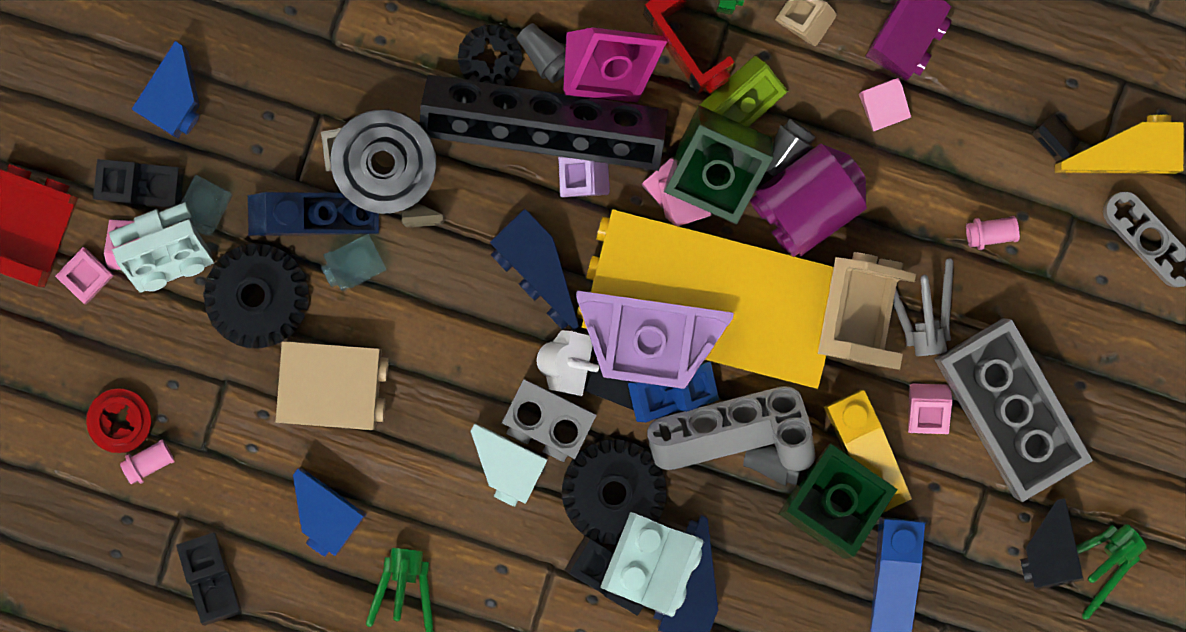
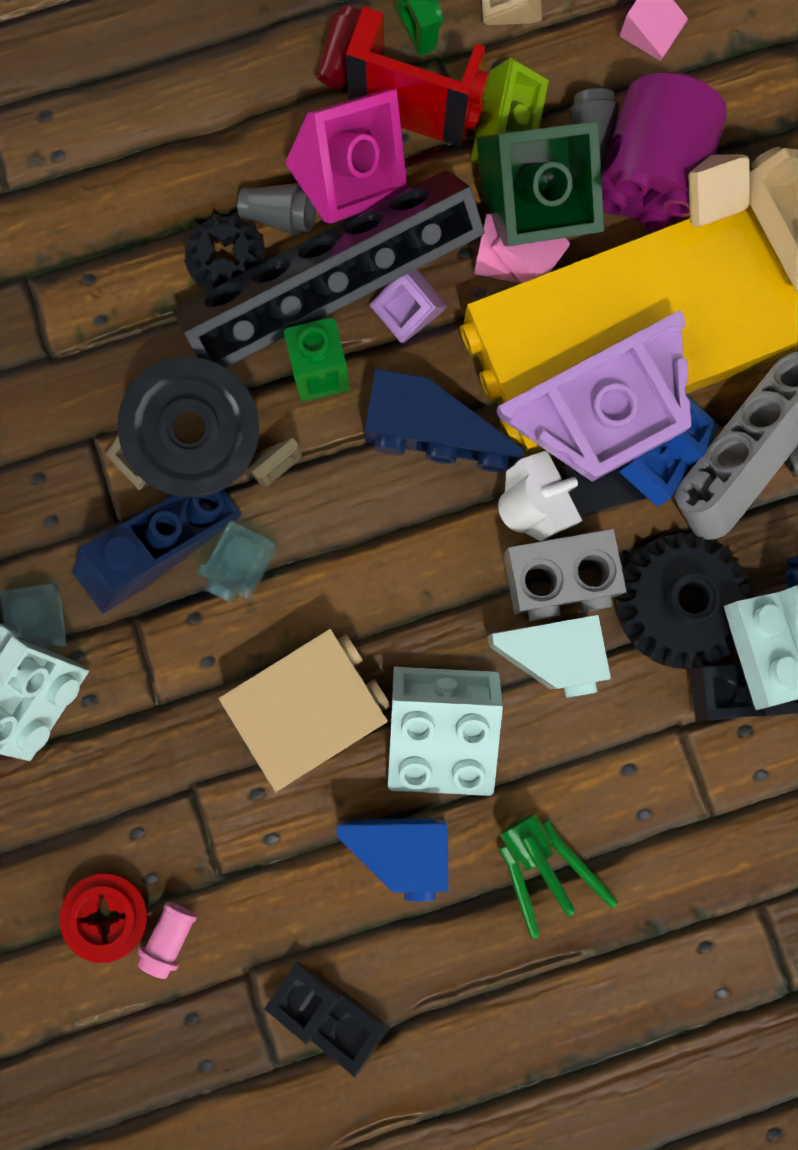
camera: 40 degrees left, 5 degrees down
black gear [203,243,309,348] -> none
none -> green bracket [284,318,351,402]
none -> light aqua bracket [388,667,503,796]
none -> tan slope [688,154,750,227]

